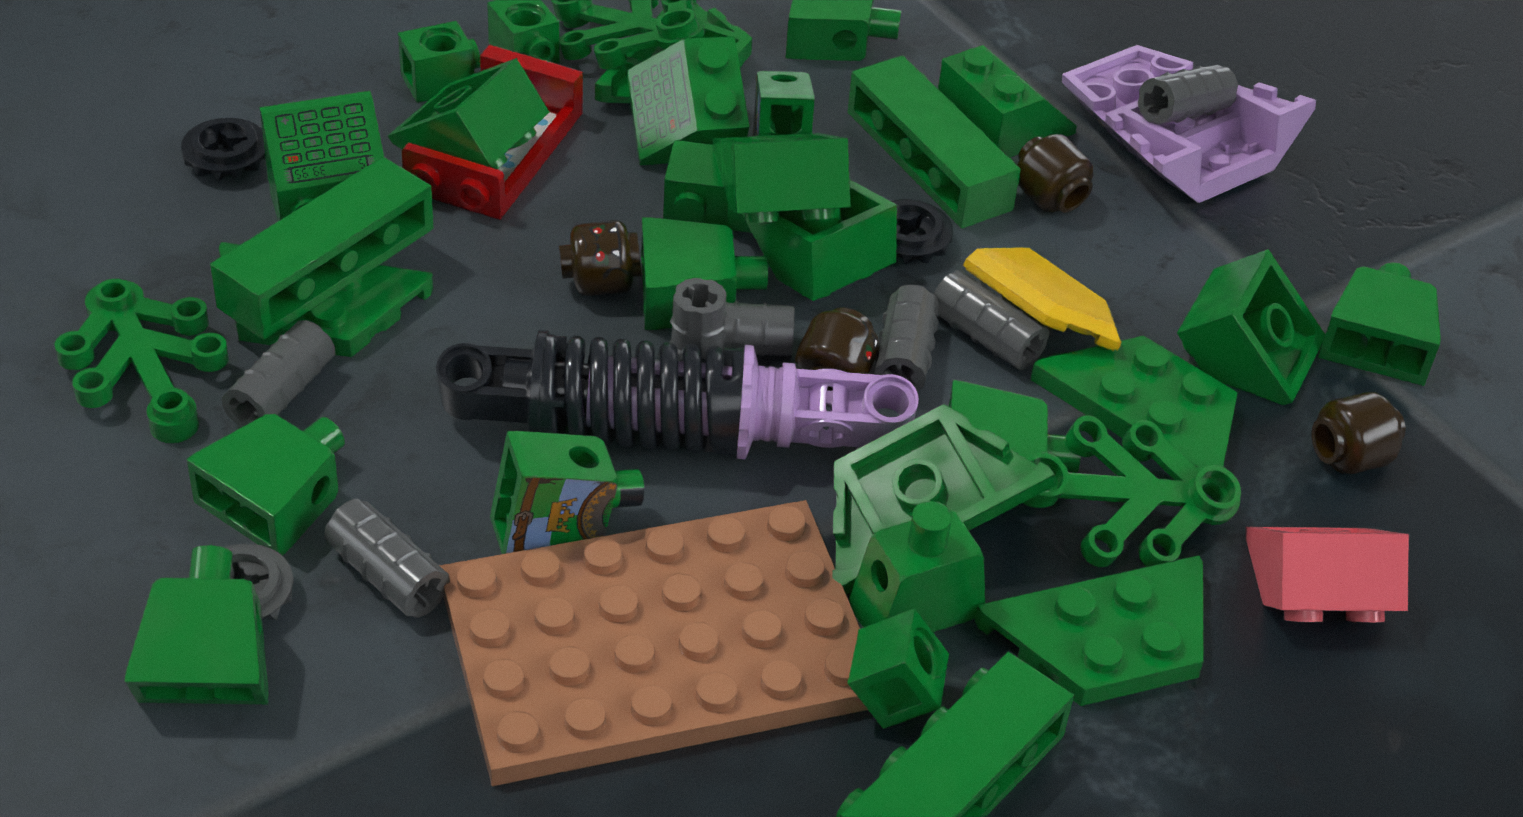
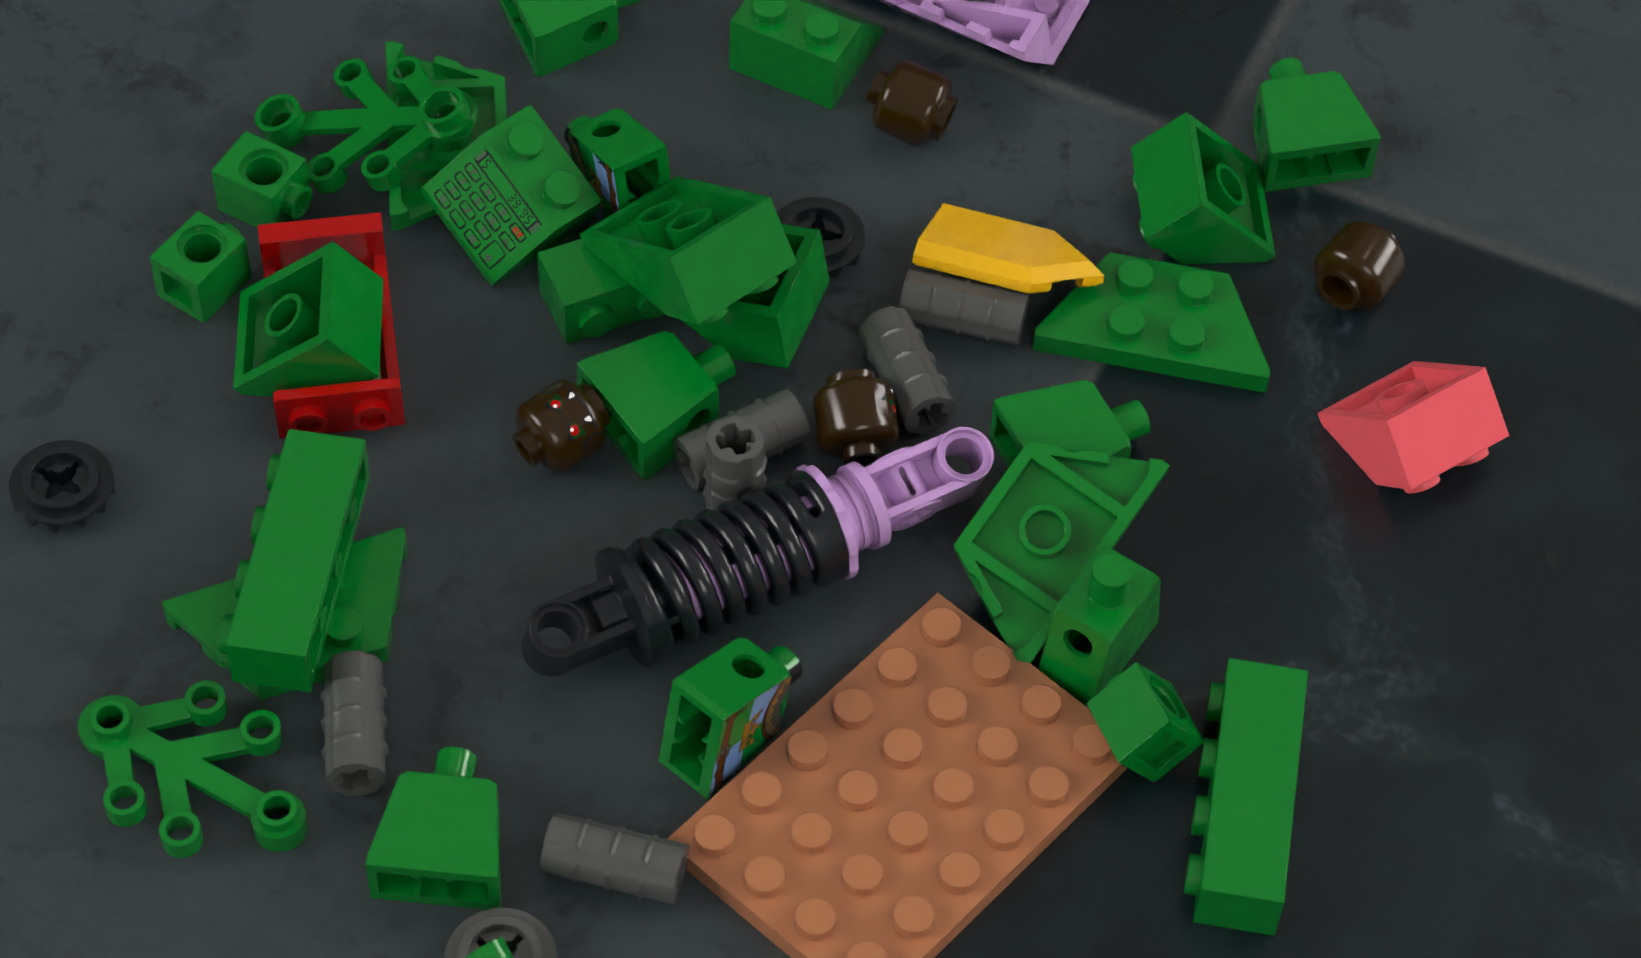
camera: 30 degrees left, 10 degrees up
green slope [260,91,384,221] -> none
green brick [847,55,1021,229] -> none
green wing [975,555,1203,706] -> none
green plant [1023,415,1241,567] -> none

